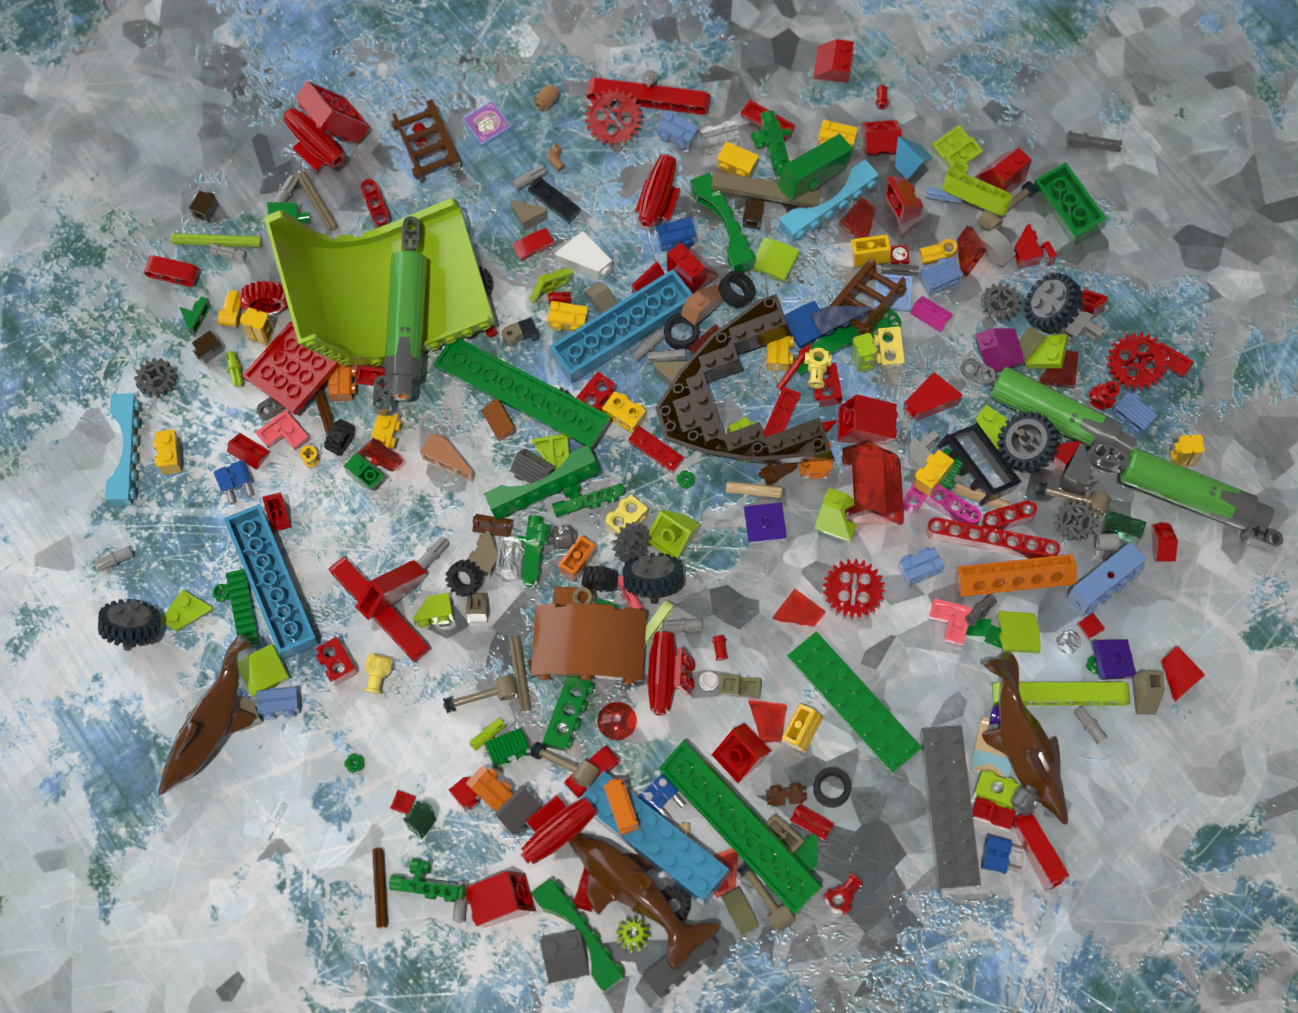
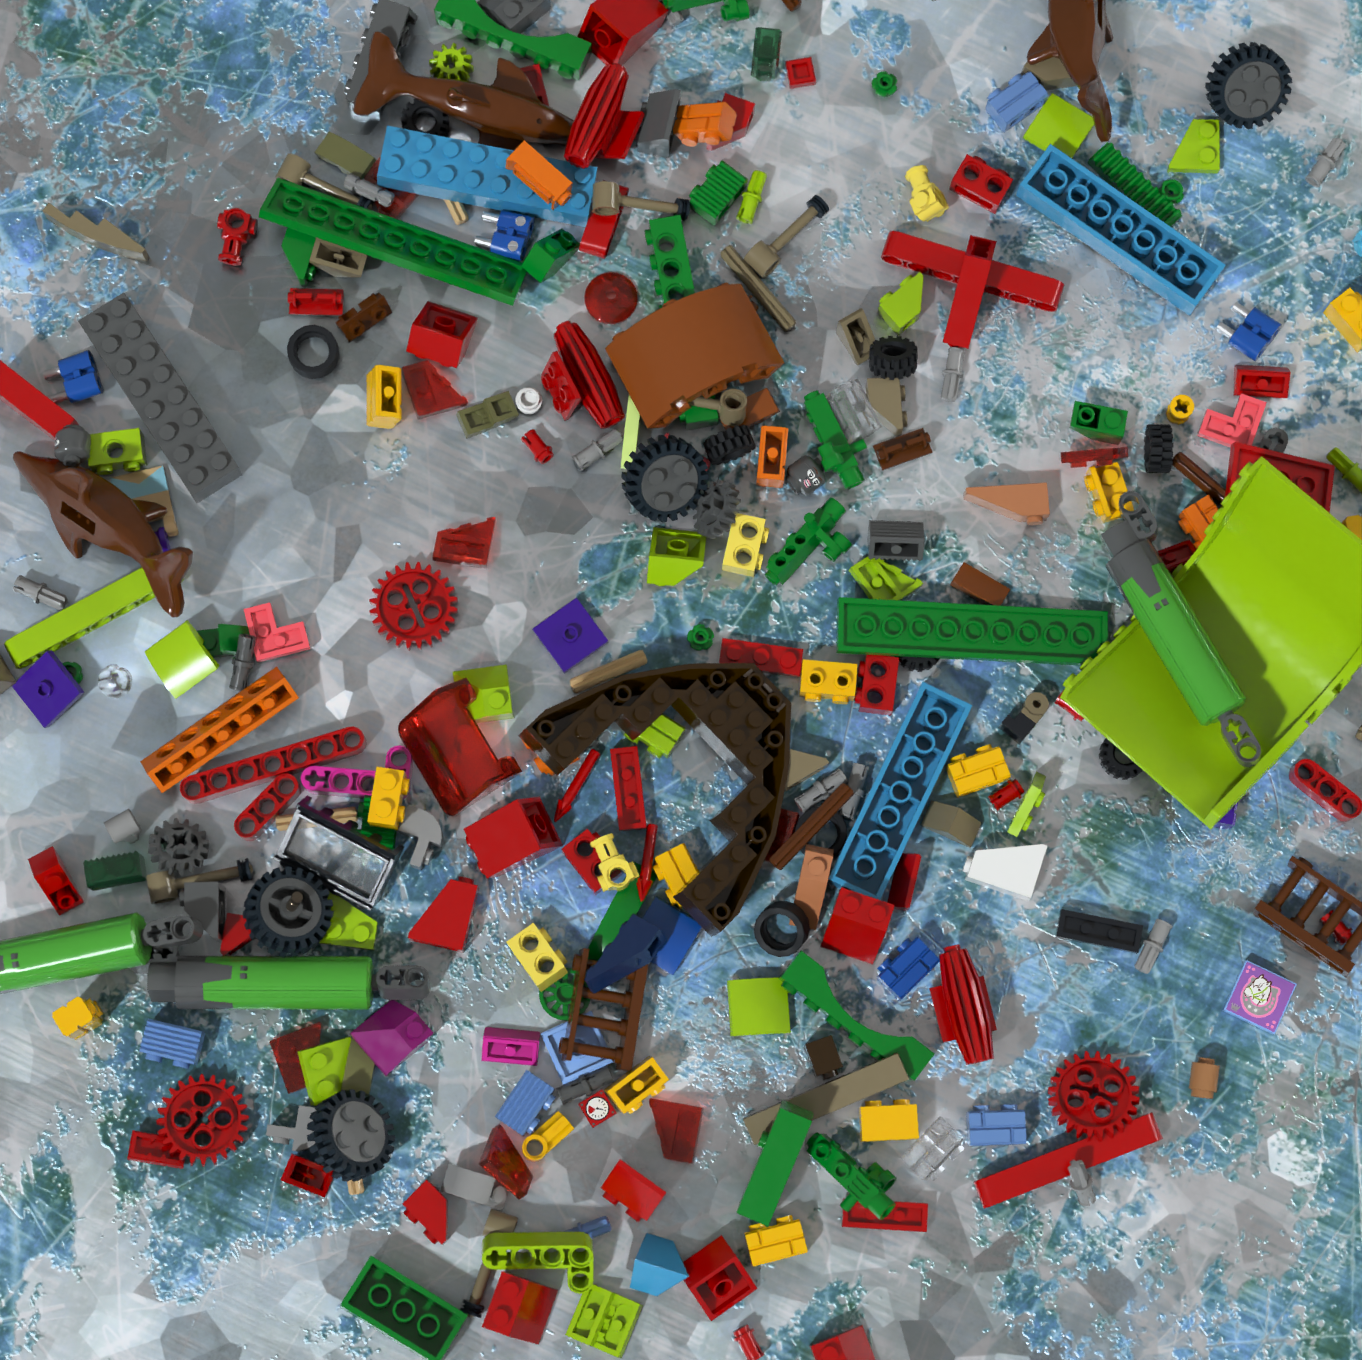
camera: 145 degrees right, 10 degrees up
red slope [262,492,291,532] -> none
green arch [484,445,601,520] -> none
dark tan slope [511,200,548,231] -> none
red slope [512,228,555,261] -> none
medium nougat arm [548,144,565,171] -> none
medium azure arch [779,159,879,243] -> none
green plate [787,631,922,774] -> none
lime brick [850,333,877,372] -> none
medium blue brick [898,547,945,587] -> none
red slope [972,797,1016,832] -> none
dark grey gear [981,282,1022,322] -> none
red tile [1041,241,1057,266] -> none
medium blue brick [1066,542,1147,617] -> none
red tile [1077,613,1105,641] -> none
red connector [1087,381,1120,411] -> none
none -> dark tan slope [42,203,150,261]
none -> light grey axle [344,174,395,207]
none -> green slope [521,229,580,283]
none -> reddish brown axle [769,783,854,870]

